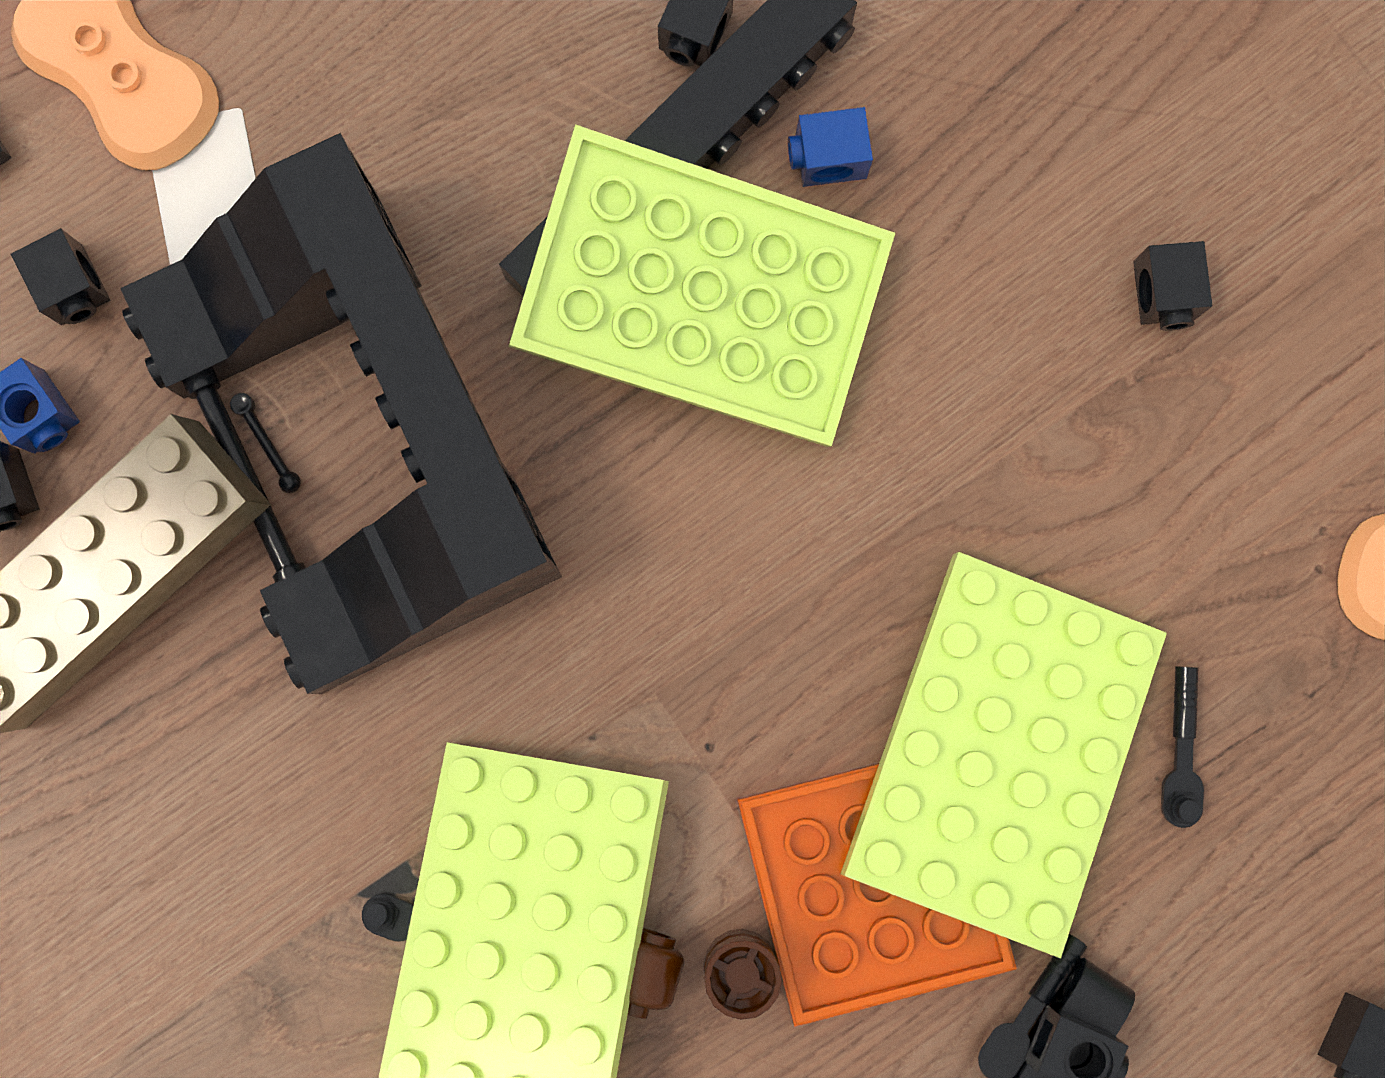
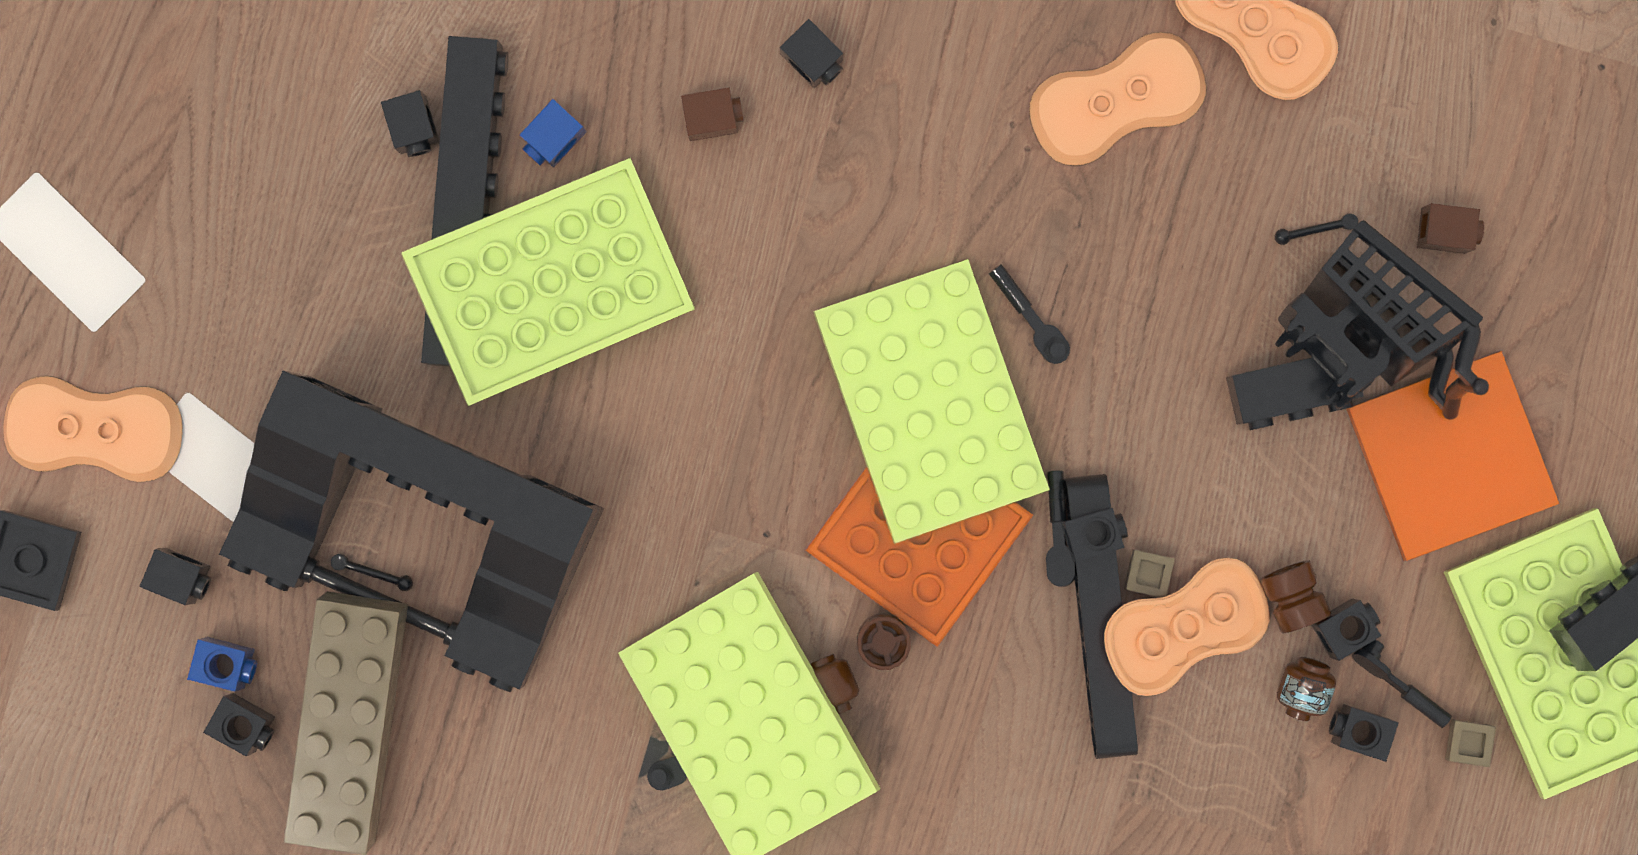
camera: 35 degrees left, 5 degrees up
none -> reddish brown brick [681,87,744,141]

